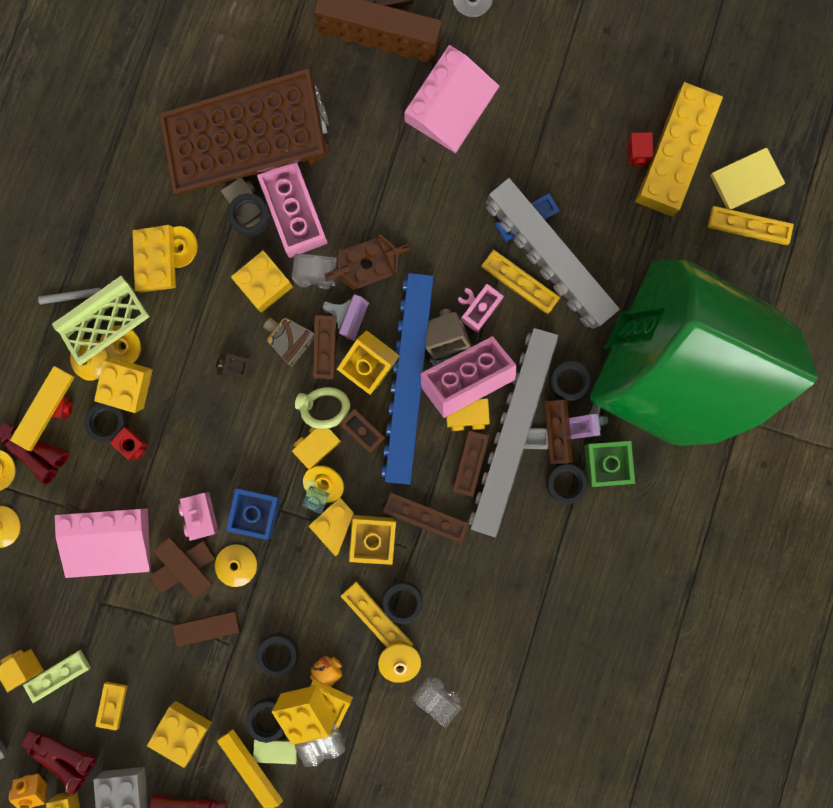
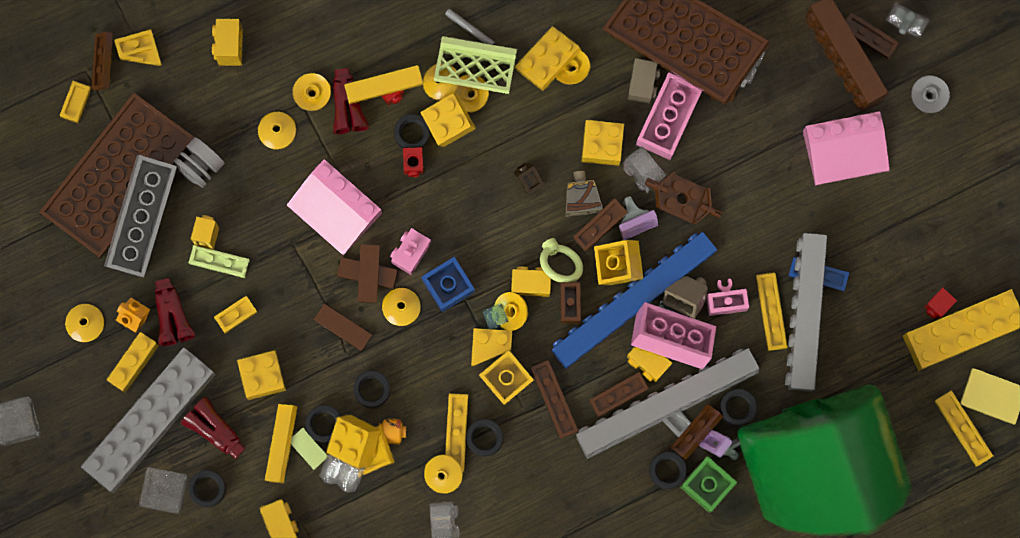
camera: 40 degrees right, 5 degrees down
black tyre [228,193,270,236] -> none

